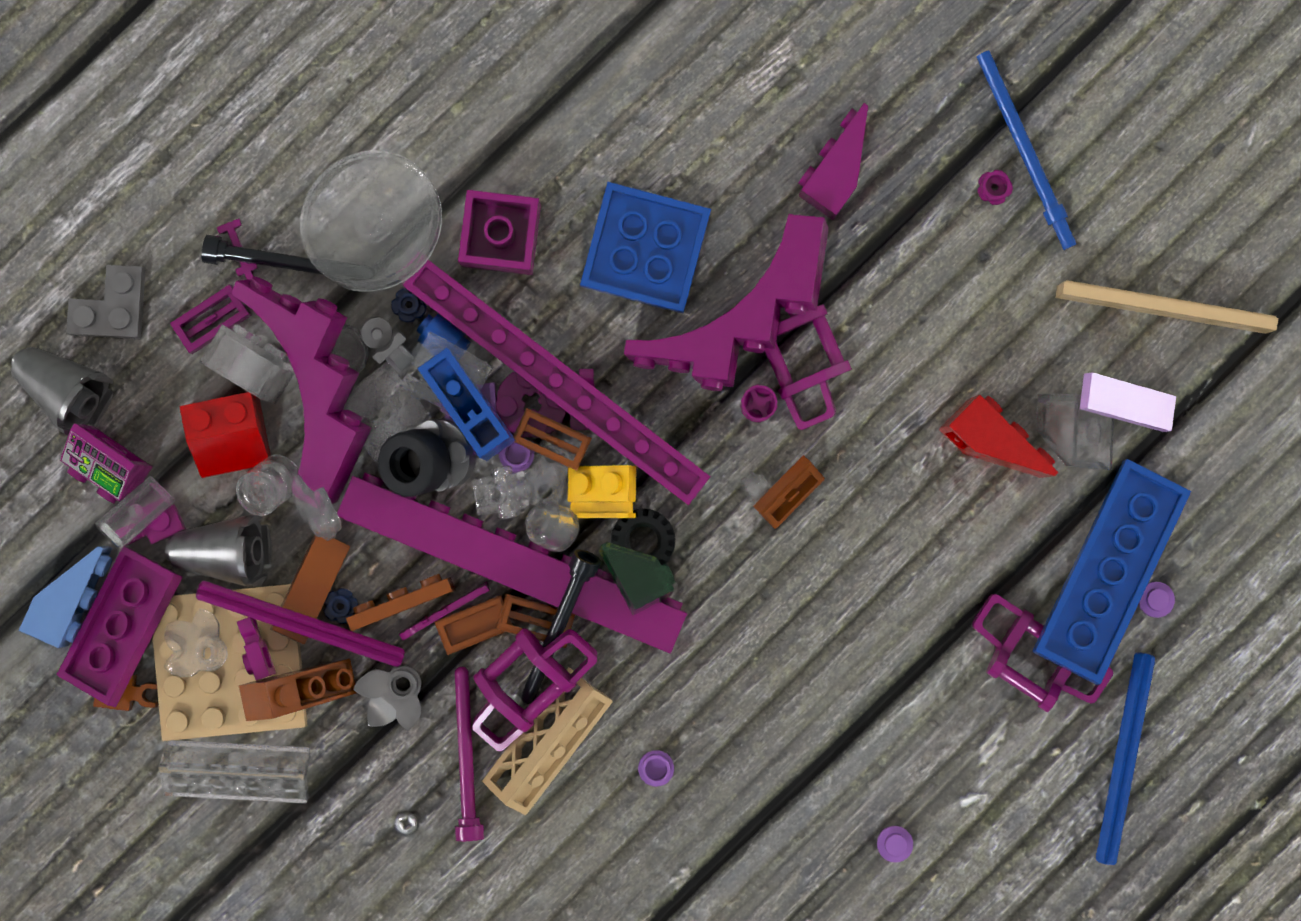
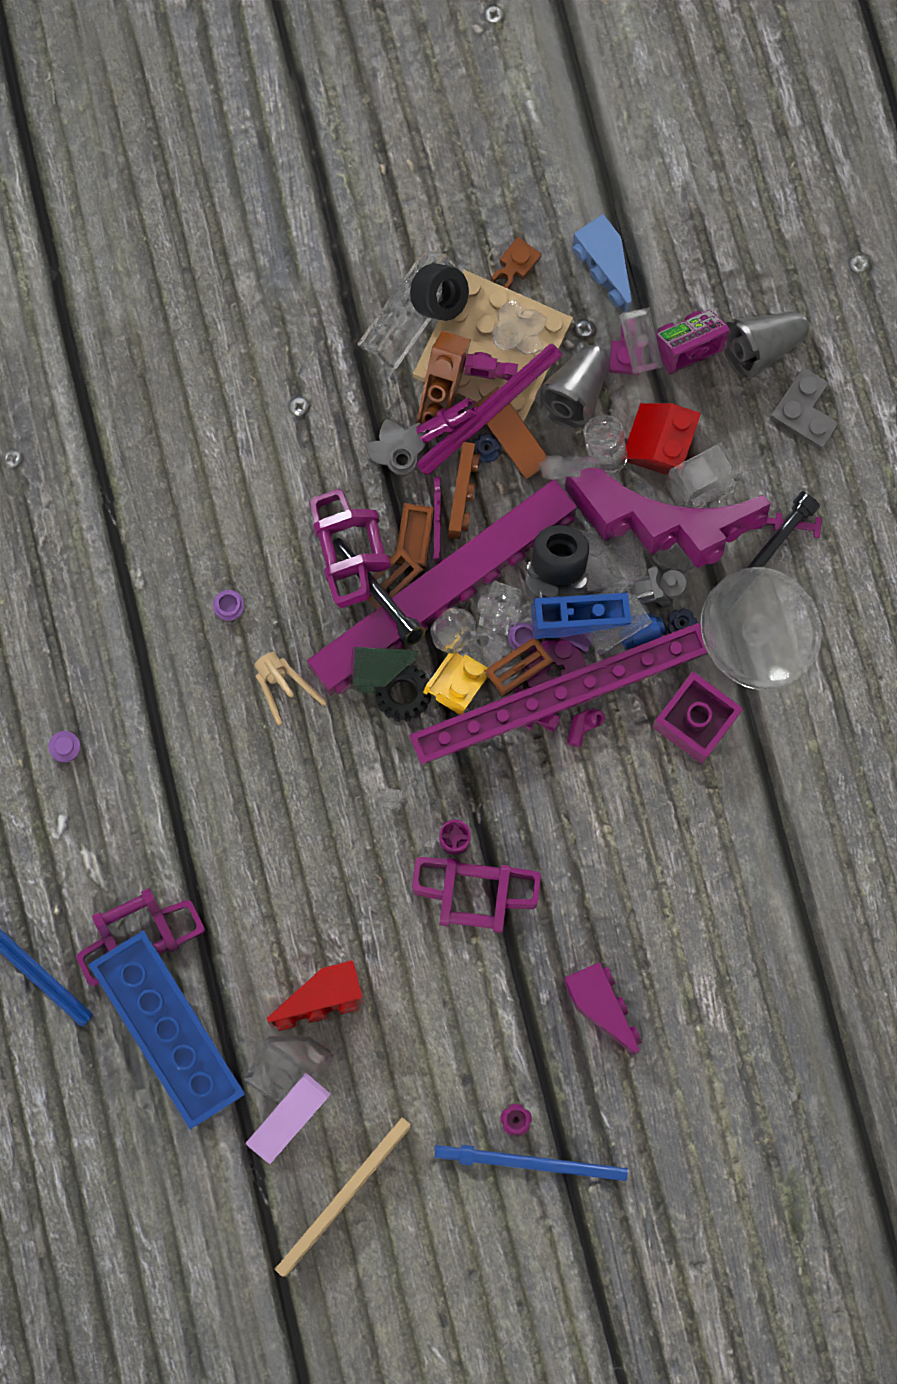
camera: 115 degrees right, 10 degrees down
magenta plate [56,546,183,707] -> none
magenta tile [170,284,252,354] -> none
magenta piece [455,666,484,842] -> none
tan fence [482,667,613,815] -> none
blue plate [580,182,711,314] -> none
magenta arch [624,214,829,391] -> none
dark orange tile [753,455,825,529] -> none
medium lavender plate [1138,582,1175,618] -> none
none -> tan plant [254,652,327,726]
none -> black tyre [410,263,469,321]
none -> magenta pin [416,397,477,444]
none -> magenta arm [566,708,605,748]

